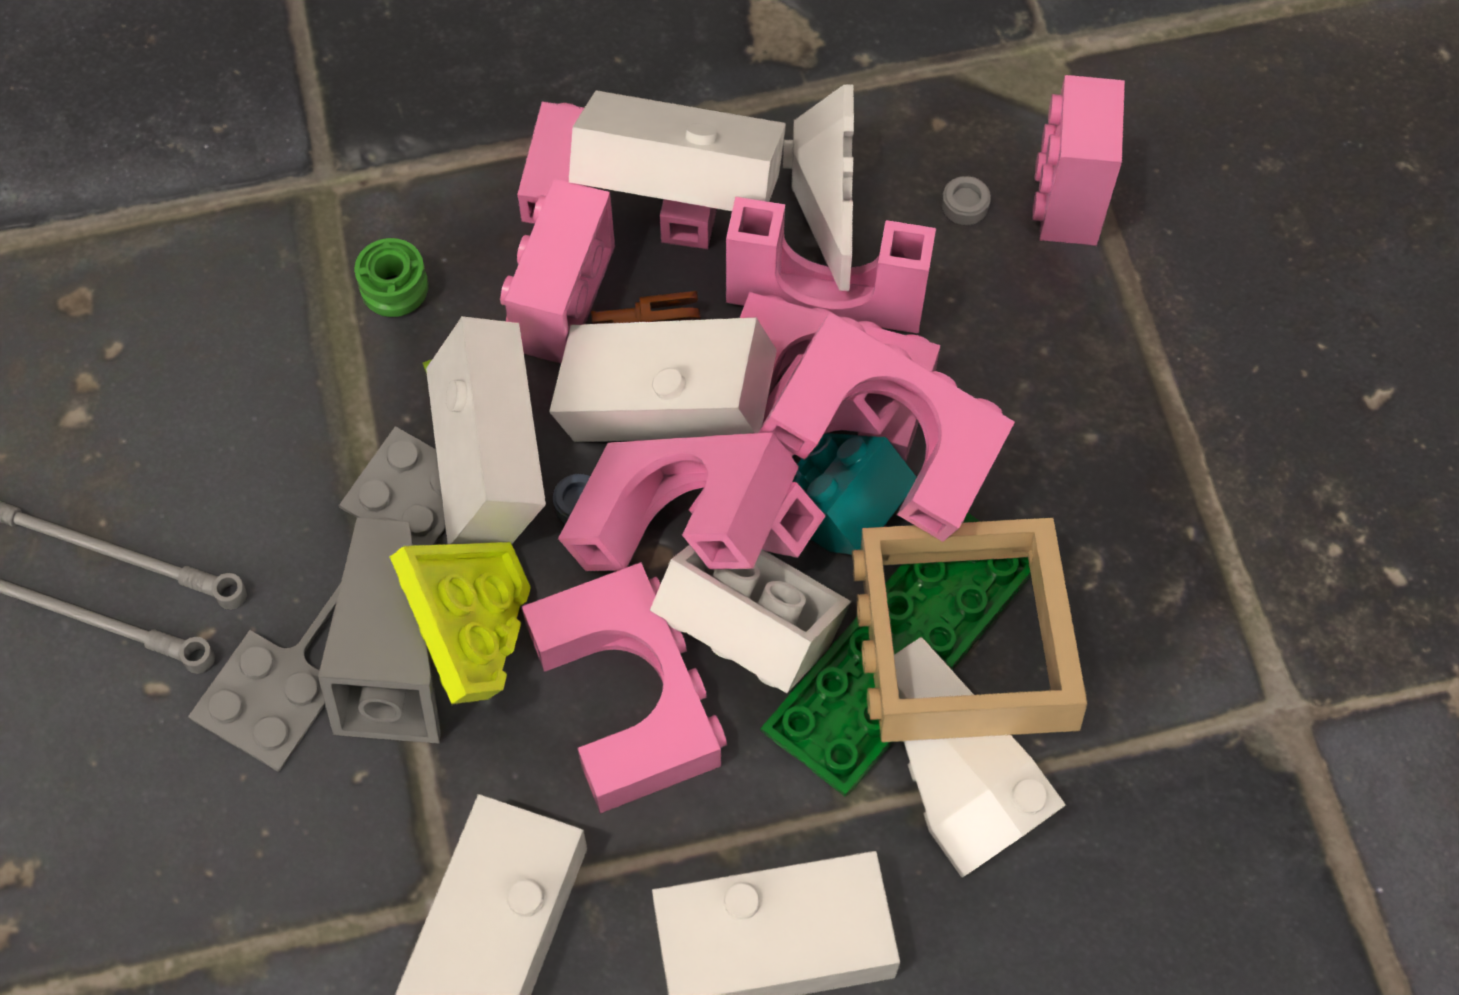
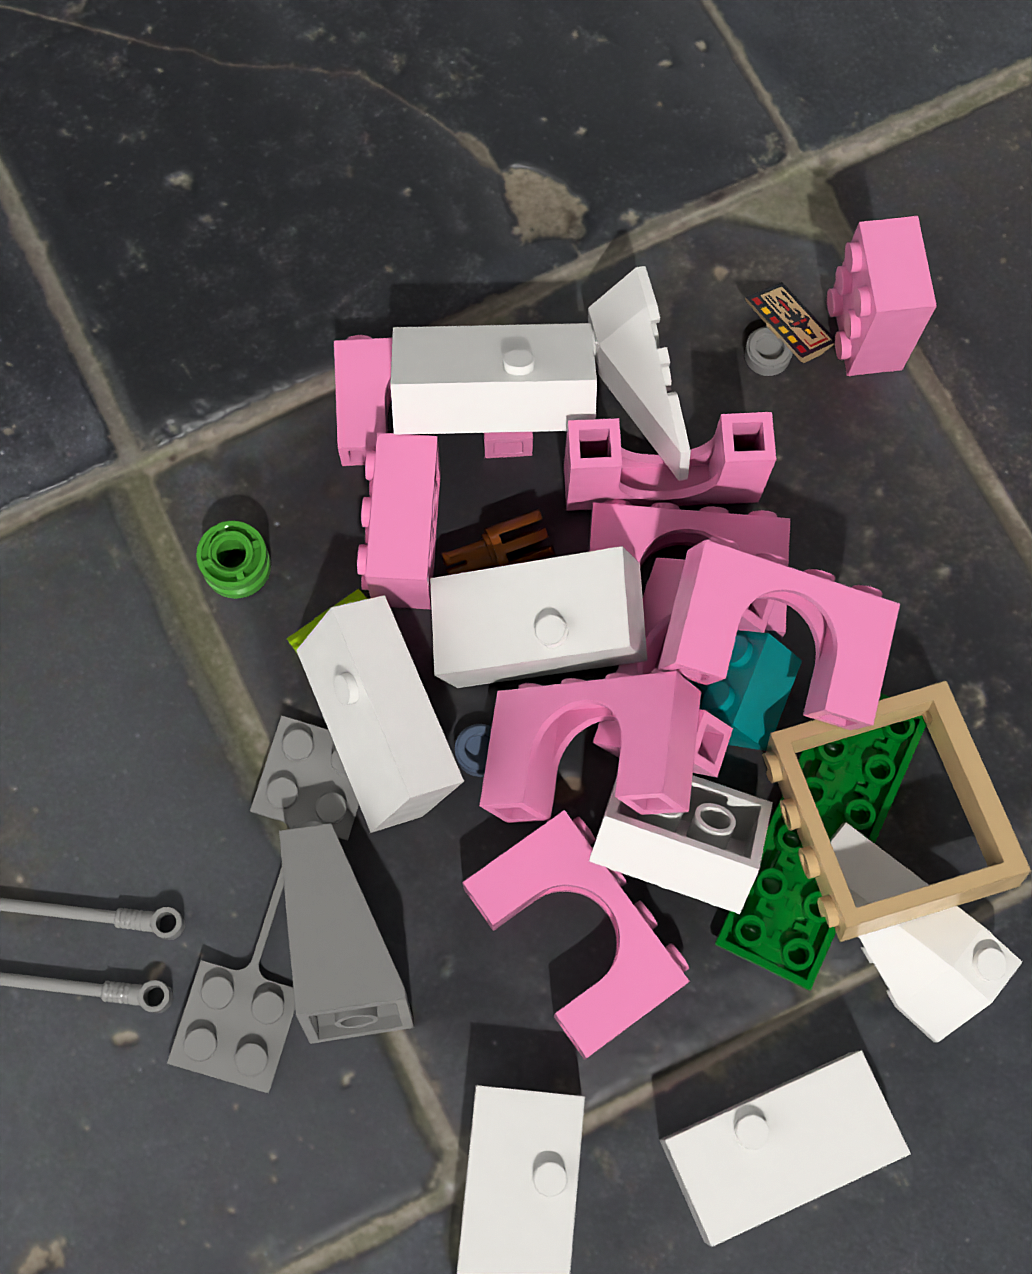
camera: 15 degrees left, 10 degrees up
neon yellow plate [390,542,531,704] -> none
none -> piece [745,282,835,363]

